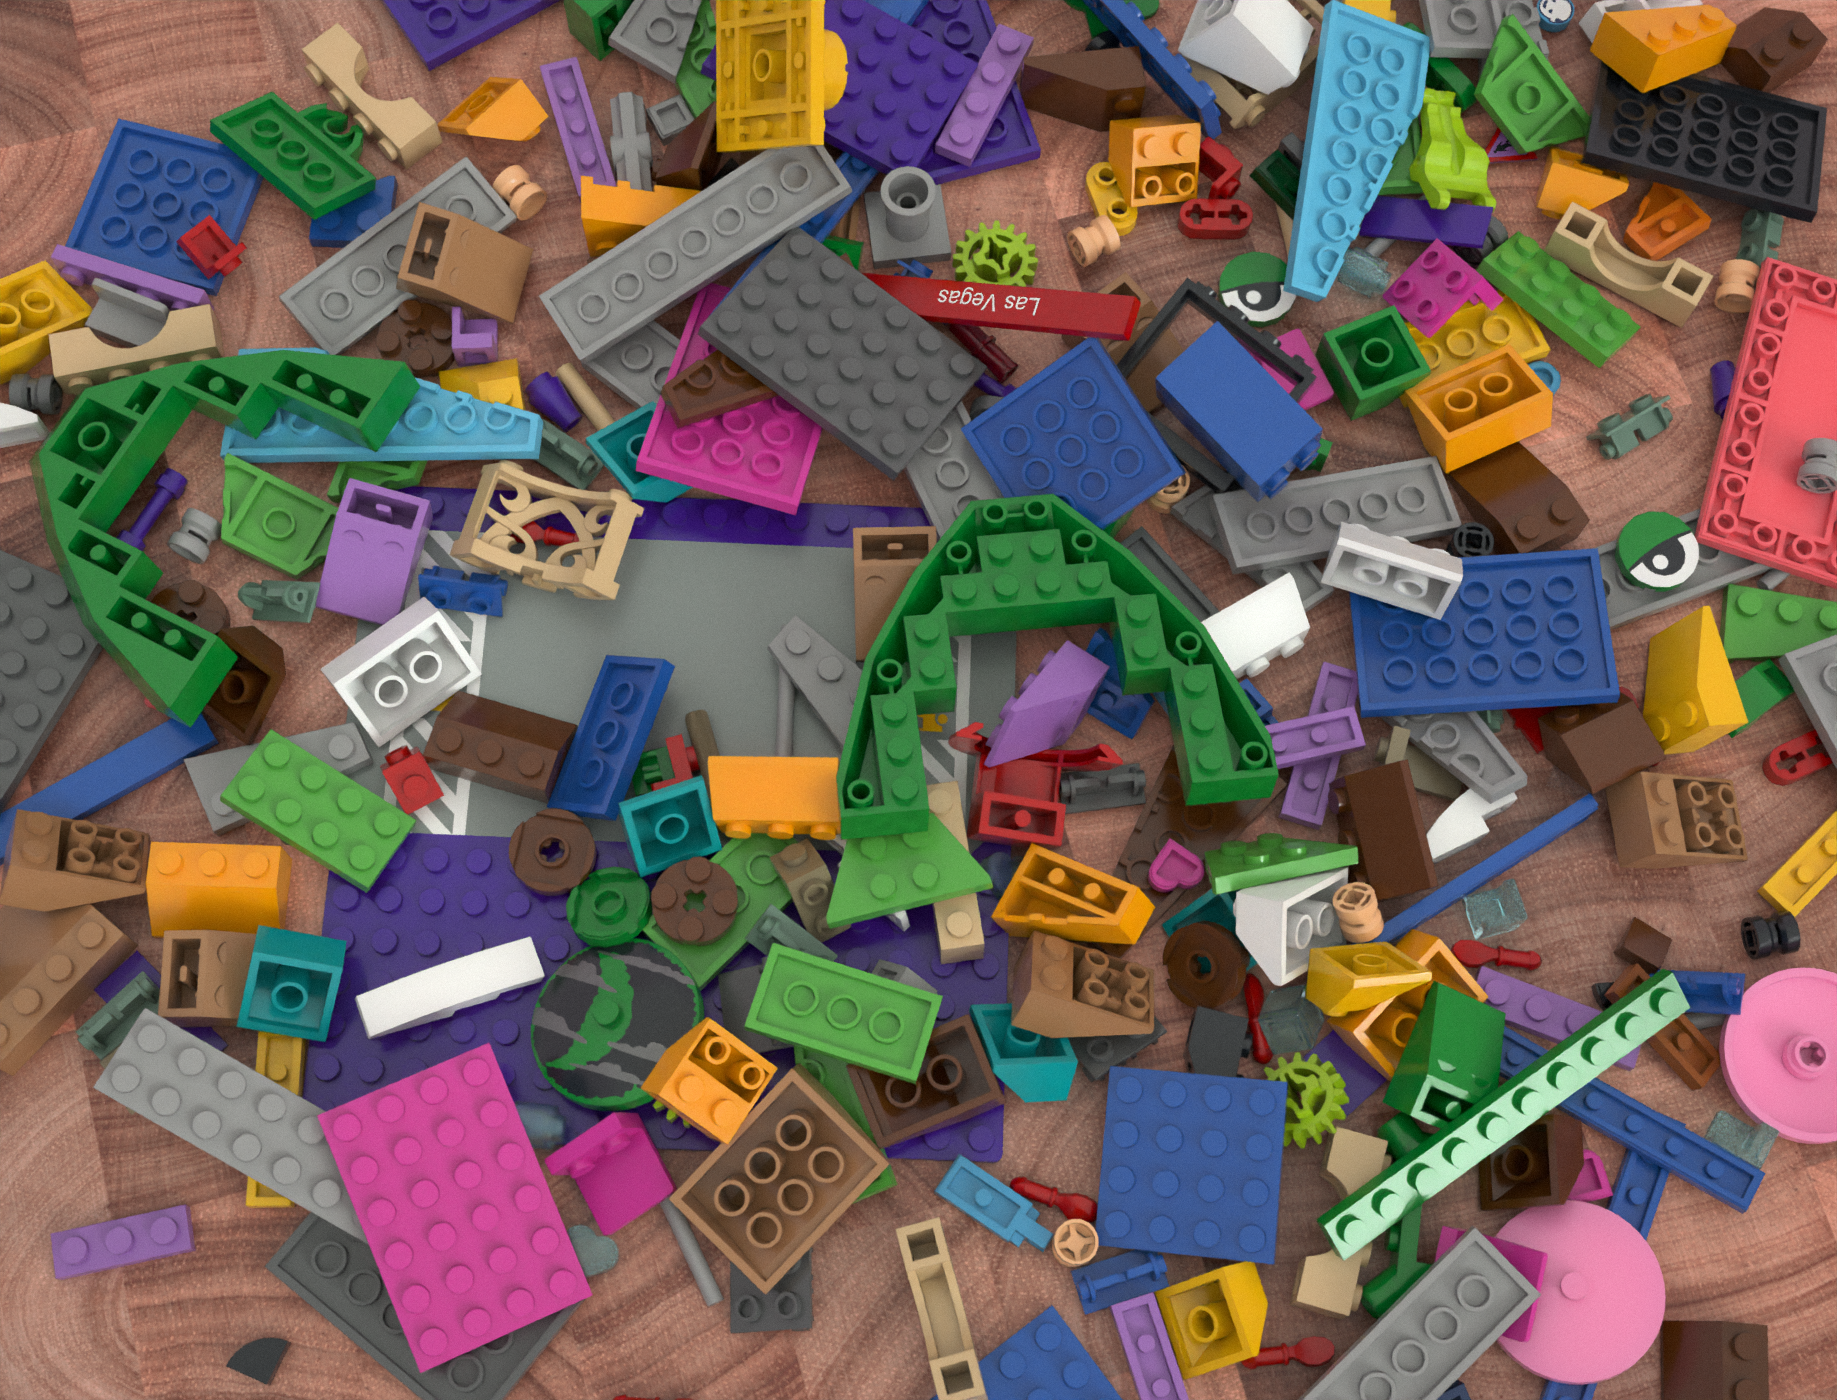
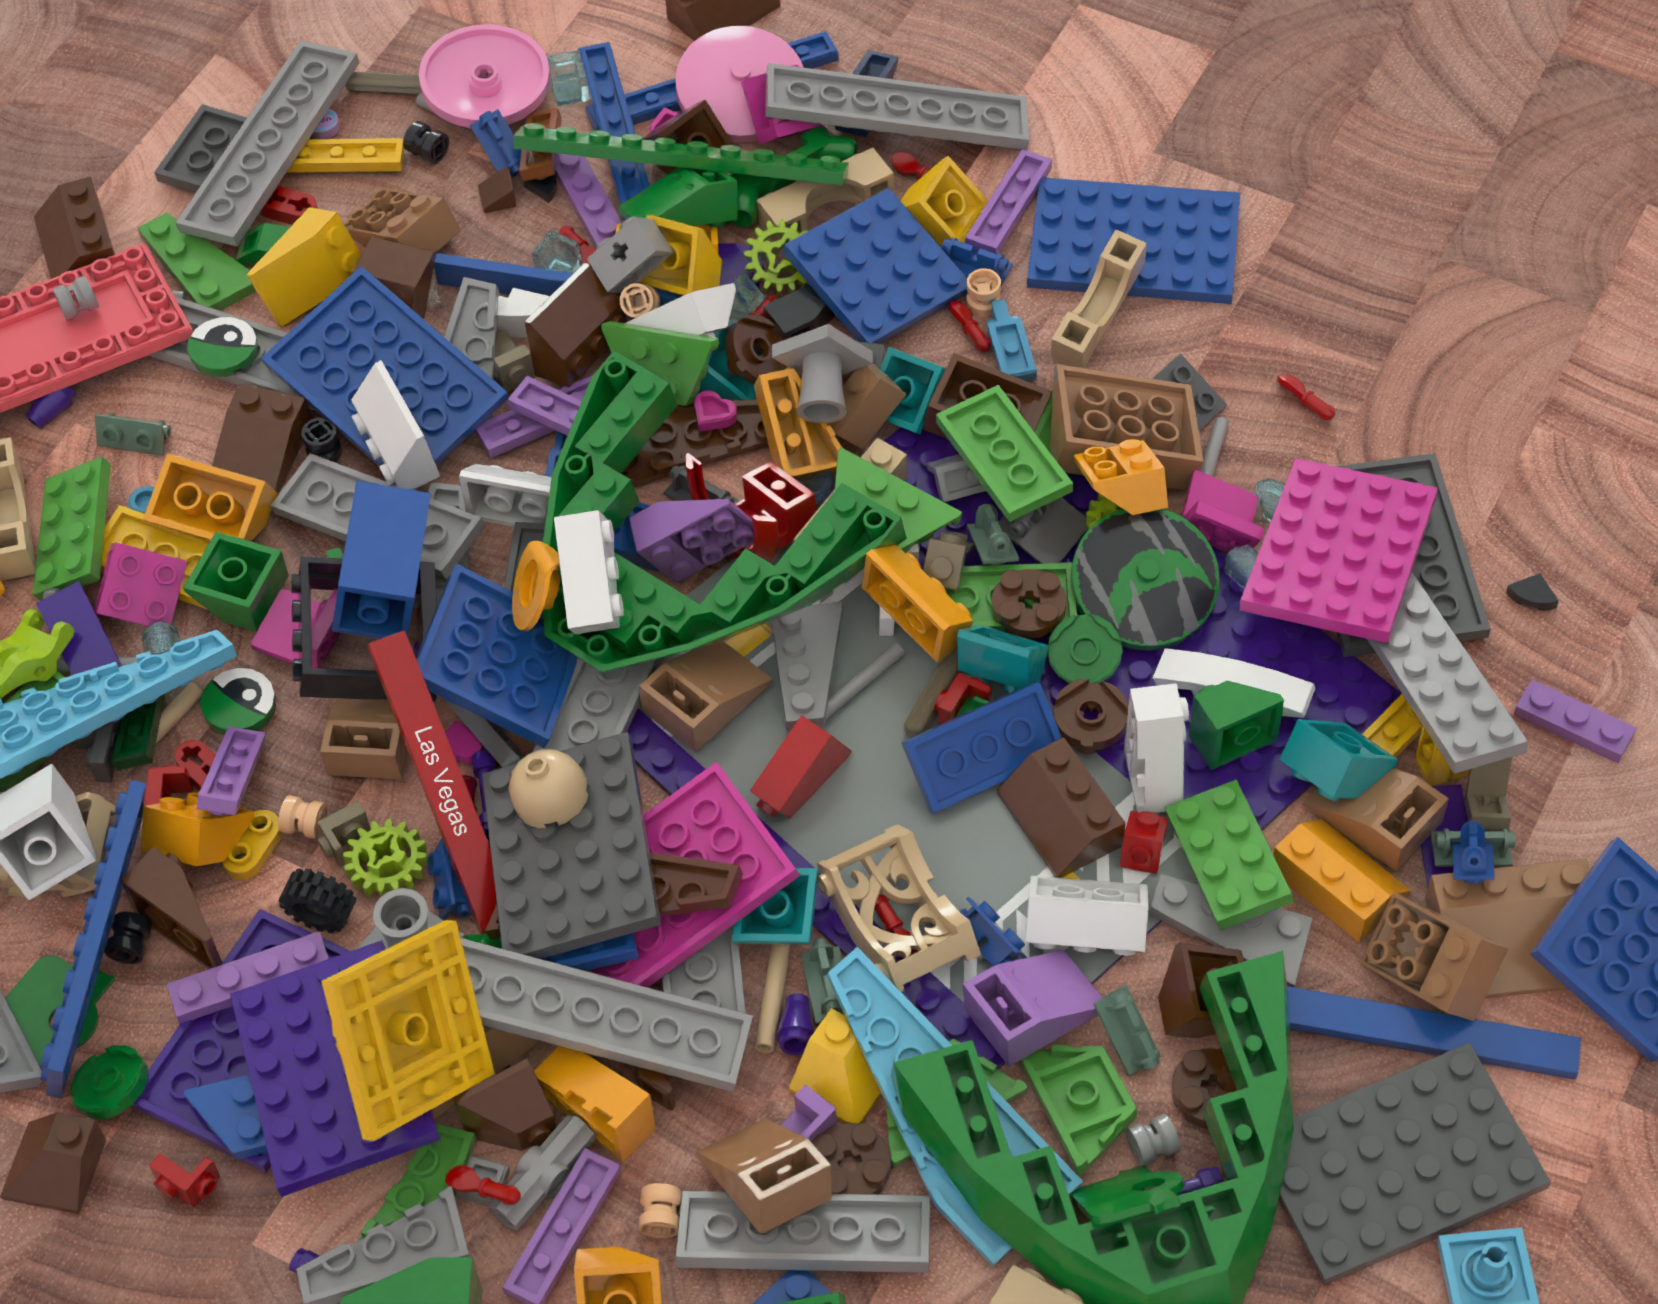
camera: 130 degrees left, 15 degrees down
none -> medium lavender plate [197,726,266,816]
none -> black tyre [278,869,356,933]
none -> dark tan bracket [317,800,371,867]
none -> red piece [445,1165,521,1205]
none -> tan cylinder [508,749,588,828]
none -> light orange hat [512,541,561,631]
none -> white wedge [554,510,624,634]
none -> light grey brick [587,216,674,293]
none -> red slope [750,715,852,819]
none -> light grey plant [772,324,873,423]
none -> green piece [1072,1165,1184,1224]
none -> white wedge [1124,683,1189,813]
none -> green slope [1188,680,1284,770]
none -> blue hinge [1453,821,1495,884]

